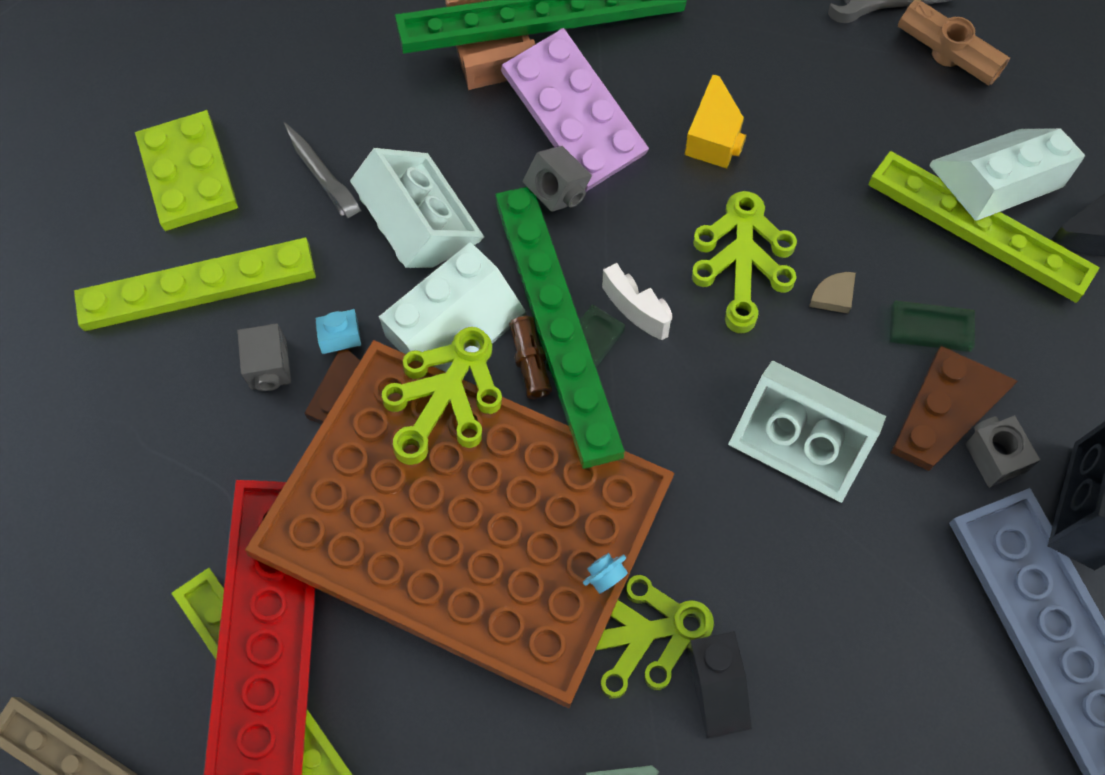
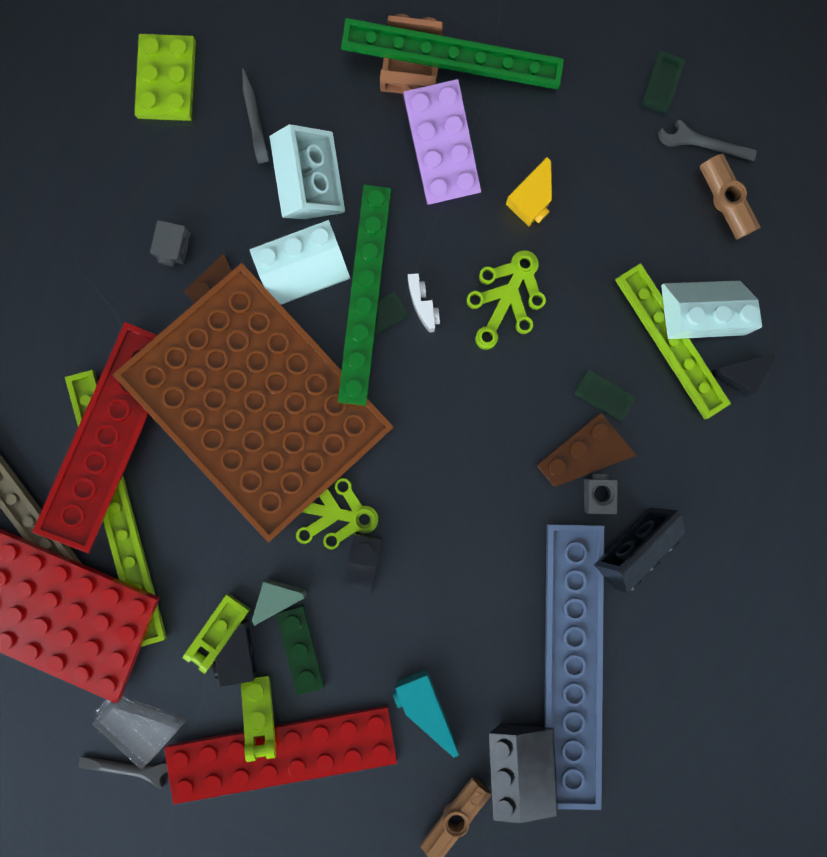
camera: 20 degrees right, 20 degrees up
lime plate [74,237,316,331] -> none
medium azure plate [315,309,361,354] -> none
lime plant [382,327,502,465] -> none
reddish brown pin [509,316,553,399] -> none
dark grey brick [522,146,592,212] -> none
medium azure plate [583,553,628,594] -> none
light aqua slope [728,360,886,503] -> none
dark tan tile [809,272,856,314] -> none

